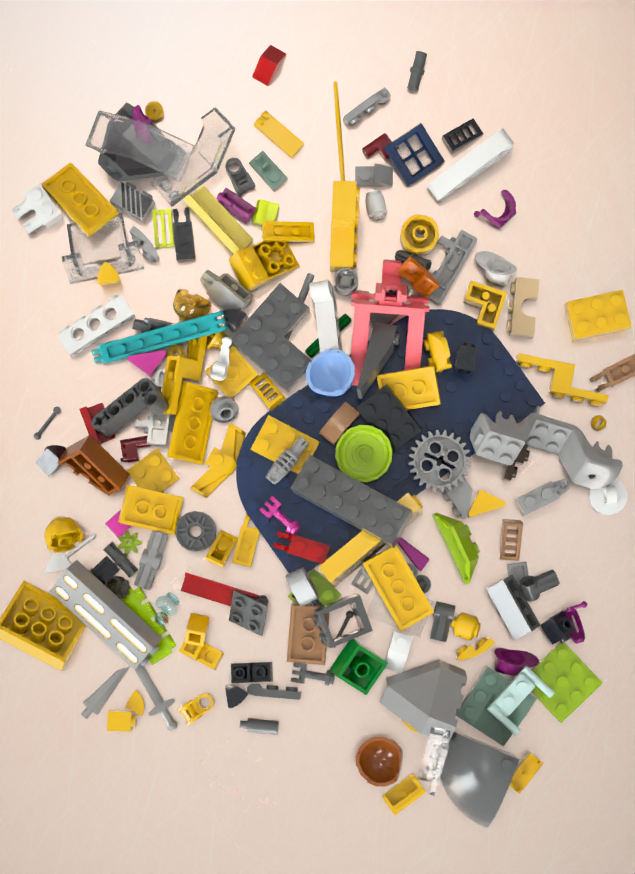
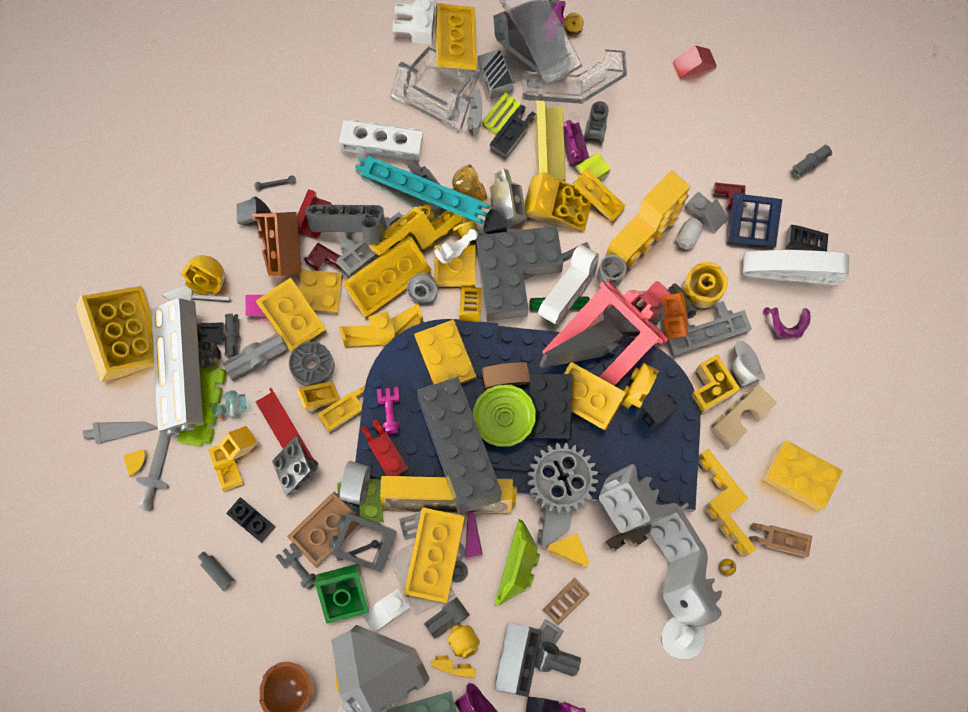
camera: 35 degrees right, 10 degrees down
yellow tile [97,262,121,286] -> none
yellow brick [107,710,136,732] -> none
lime plant [117,530,142,555] -> none
dark pink slope [128,350,167,378] -> none
yellow piece [177,693,215,726] -> none
black tile [225,685,248,709] -> none
dark grey hinge [247,683,302,700] -> none
sand green plate [249,150,288,191] -> none
yellow hinge [253,110,304,158] -> none
light grey hinge [265,436,309,484] -> none
light blue cylinder [306,349,355,396] -> none
yellow axle [333,81,345,181] -> none
light grey hinge [343,87,391,125] -> none
light grey hinge [515,479,570,516] -> none

